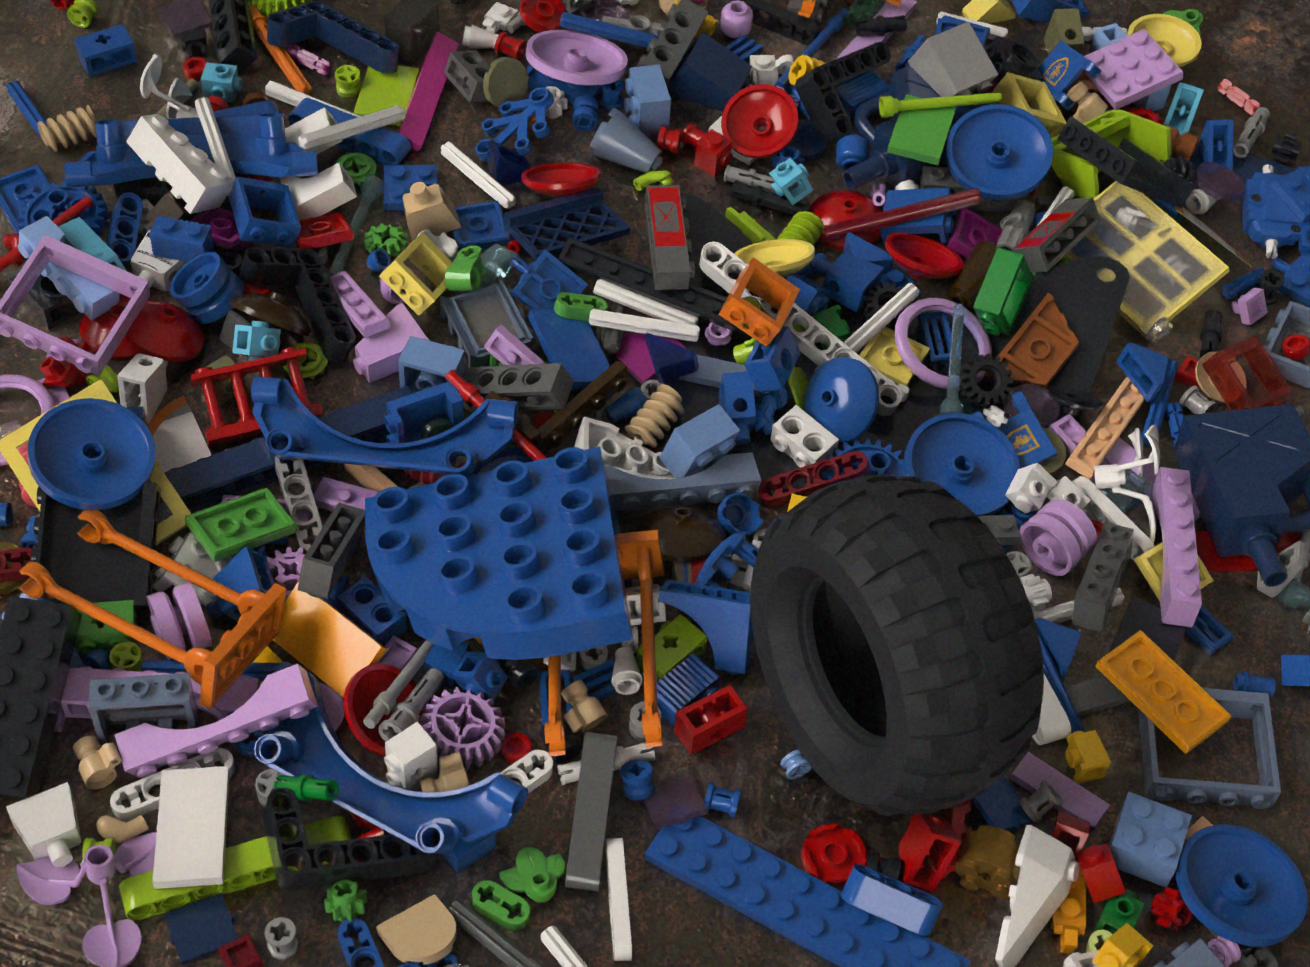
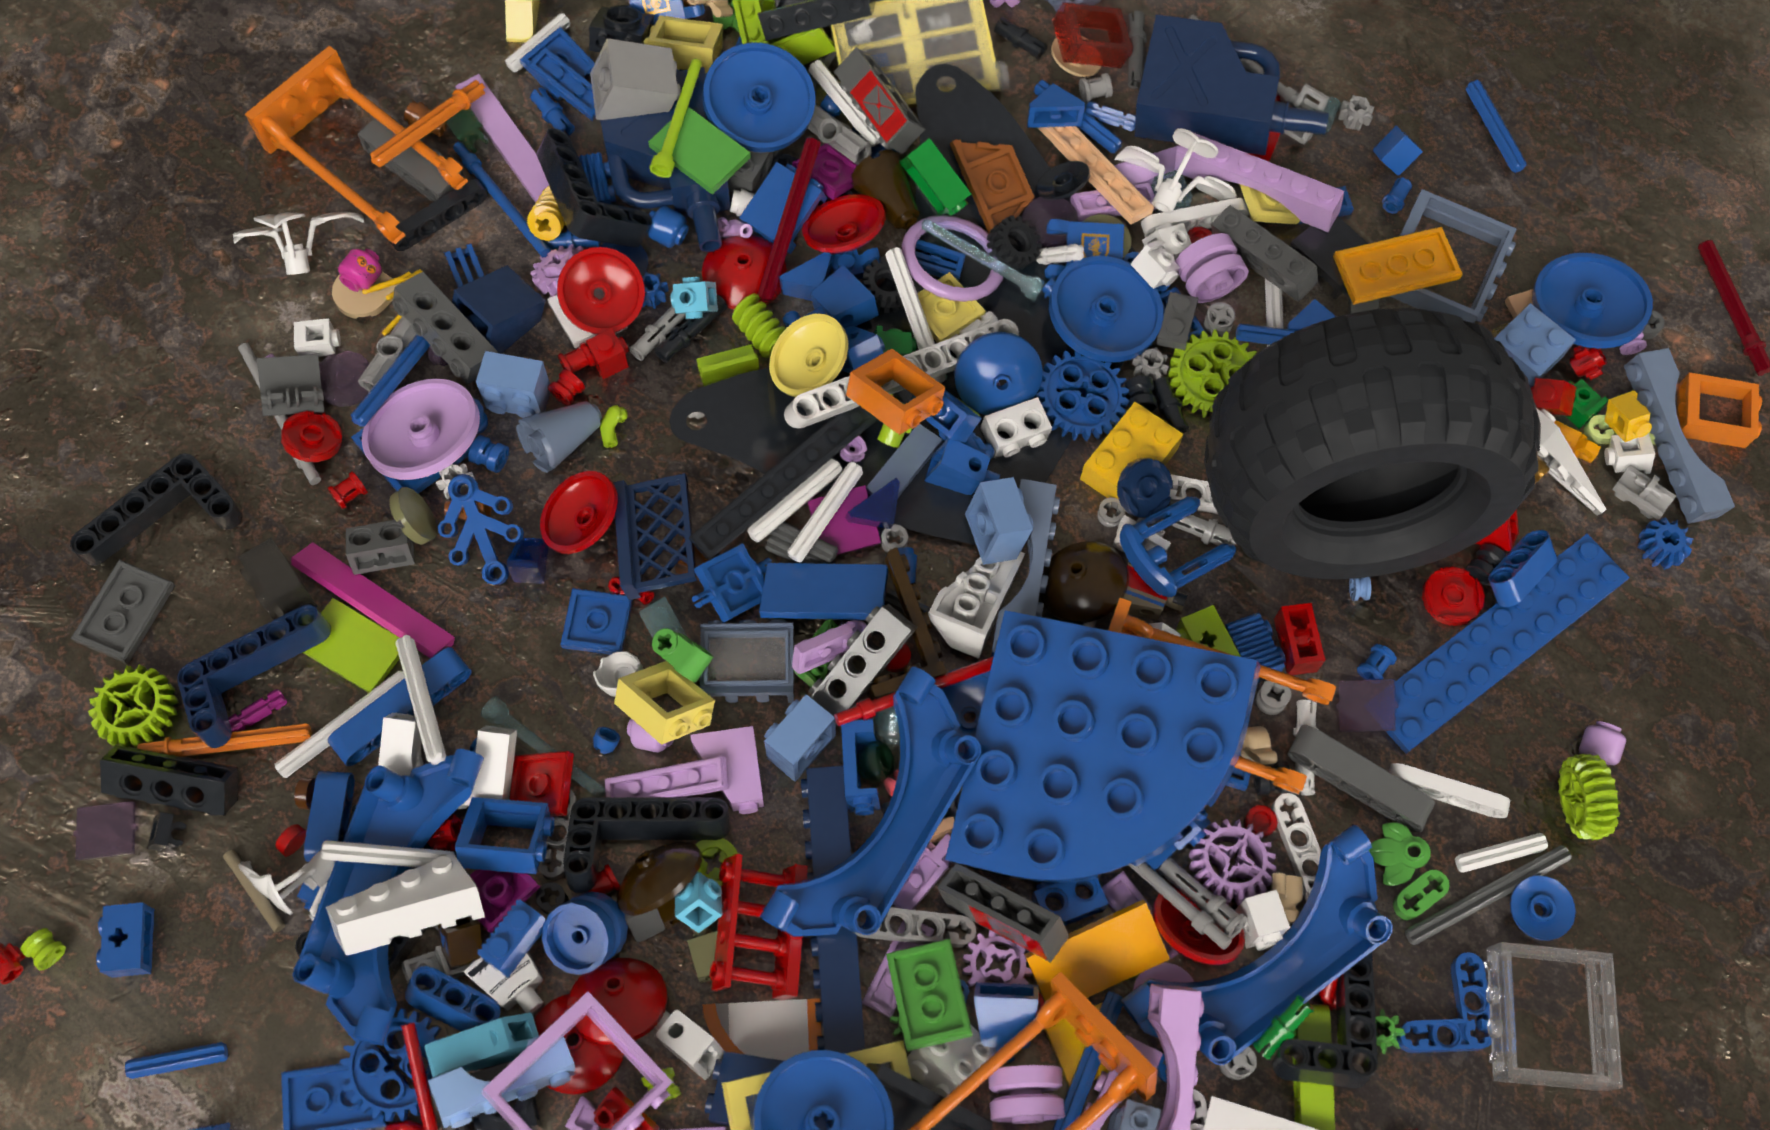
camera: 65 degrees left, 15 degrees up
tan piece [37,105,96,152] -> none
red tile [183,57,207,81] -> none
medium azure brick [200,62,242,103] -> none
light grey bush [265,917,299,960] -> none
lime wheel [335,65,361,98] -> none
bright green gear [335,153,376,187] -> none
bright green gear [364,222,408,257] -> none
tan tile [376,894,457,965] -> none
blue plate [383,165,437,211] -> none
tan torso [402,182,461,241] -> none
white axle [441,142,516,209] -> none
white cone [462,25,499,49] -> none
white plate [483,2,518,34] -> none
bright green beam [554,292,608,321] -> none
blue wheel [620,759,655,800] -> none
tan piece [625,384,685,448] -> none
dark grey brick [644,185,695,290] -> none
blue arch [658,580,754,675] -> none
blue hair [717,492,764,536] -> none
lavender head [720,1,753,39] -> none
white plate [749,55,793,80] -> none
light grey bush [751,68,778,86] -> none
dark red beam [758,451,870,507] -> none
black pin [855,15,907,36] -> none
white gear [1020,574,1052,612] -> none
red tile [1175,355,1201,389] -> none

